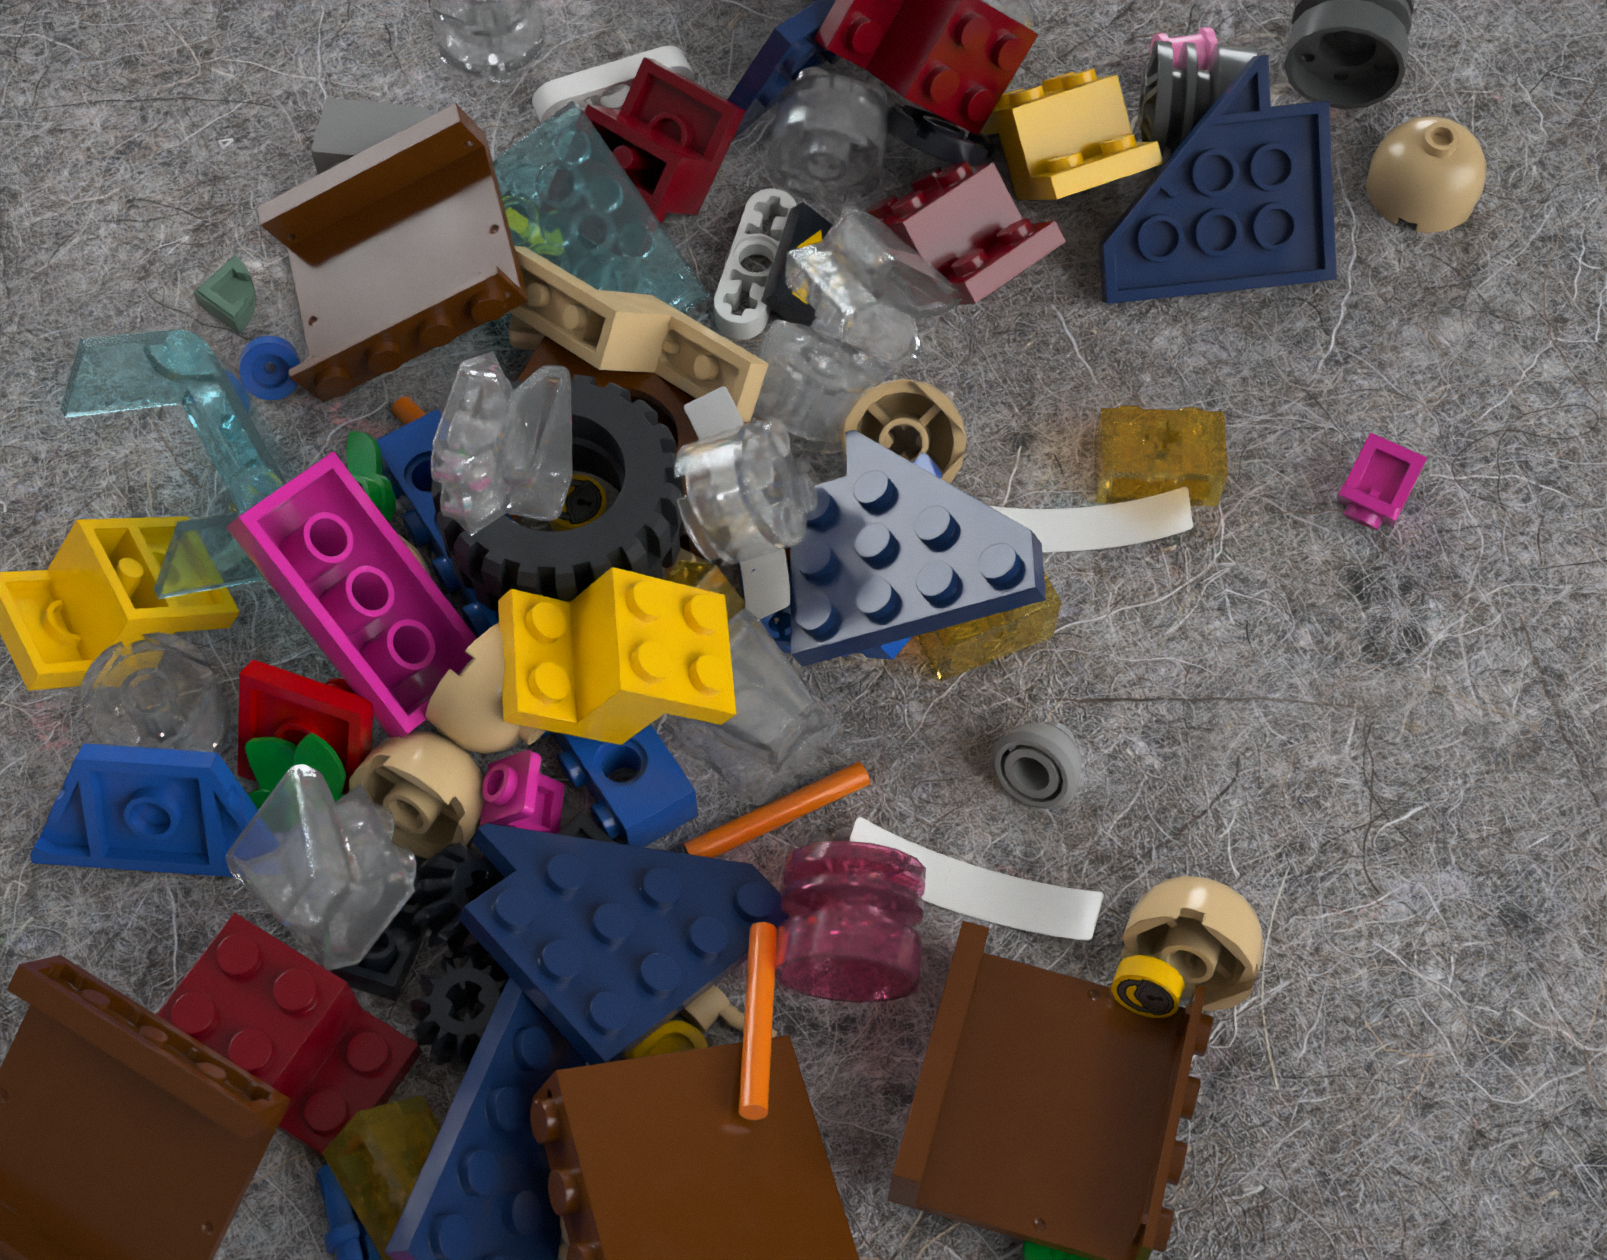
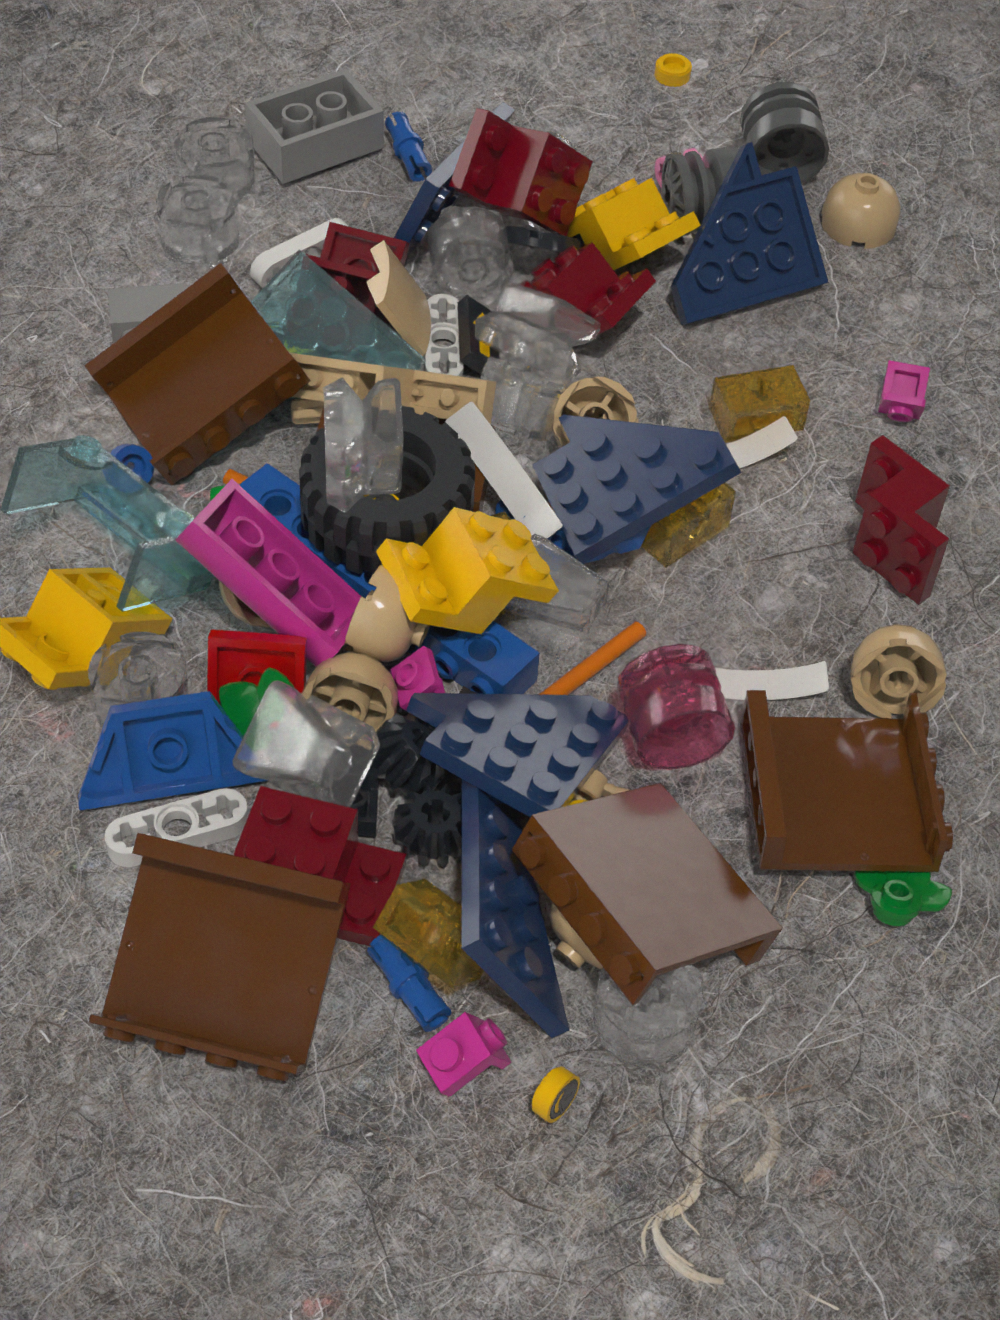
camera: 20 degrees left, 10 degrees down
sand green tile [193,255,256,334] -> none
clear brick [674,418,818,567] -> none
orange bar [739,922,777,1120] -> none
light grey brick [992,722,1081,809] -> none
yellow tile [1111,955,1185,1018] -> none
none -> white beam [105,788,248,867]
none -> tan slope [366,240,431,359]
none -> dark red bracket [852,435,950,605]

